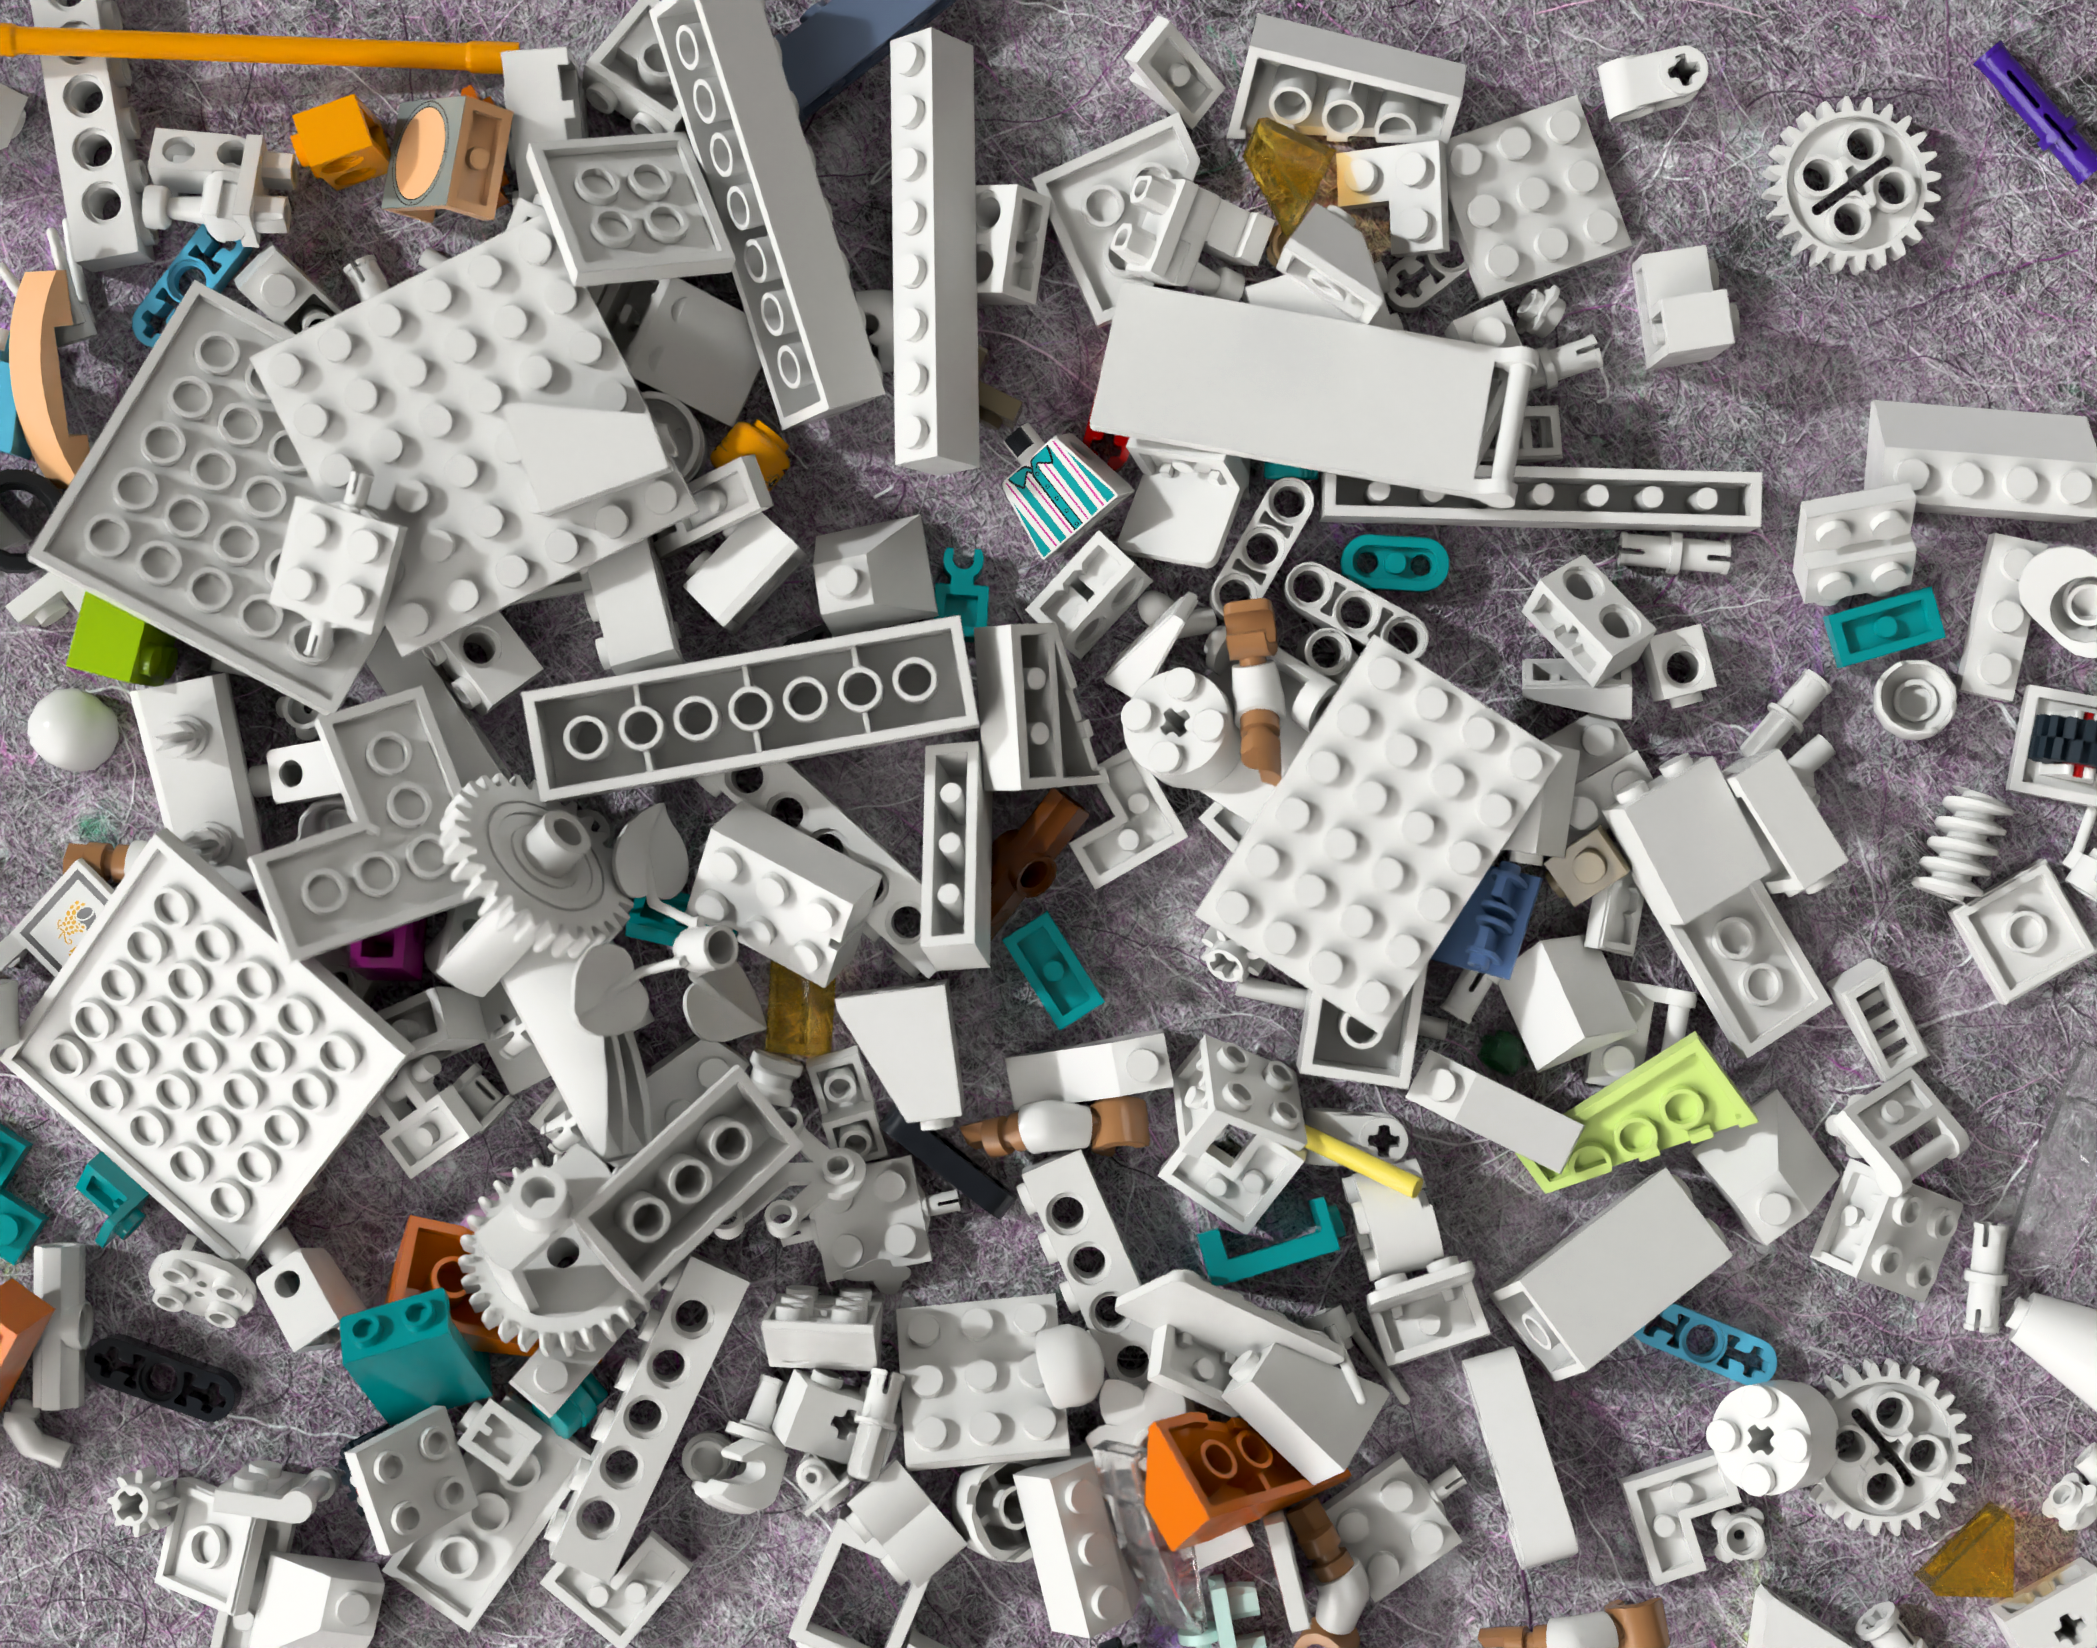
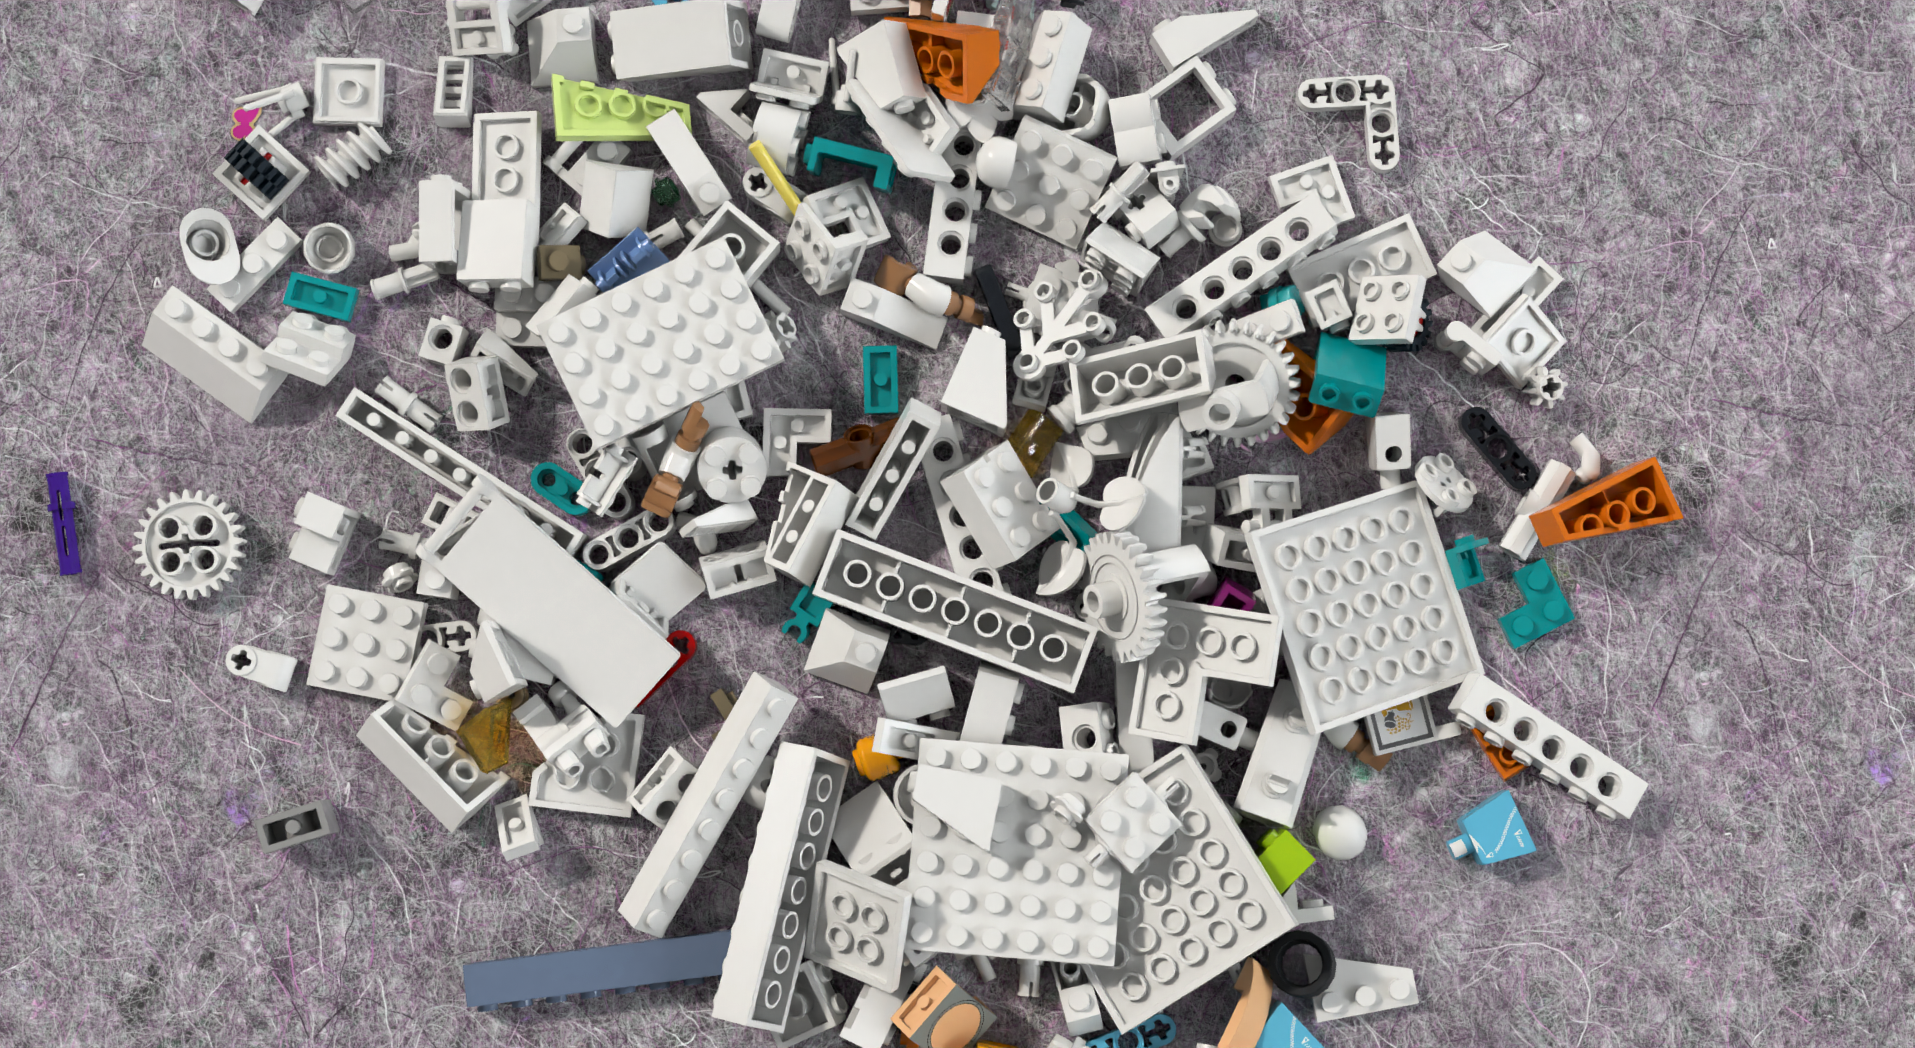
camera: 150 degrees left, 5 degrees down
torso [1002,423,1134,560] -> none
none -> white hinge [576,443,638,517]
none -> white slope [696,89,754,147]
none -> white plant [1013,269,1108,381]
none -> white plate [1050,793,1085,827]

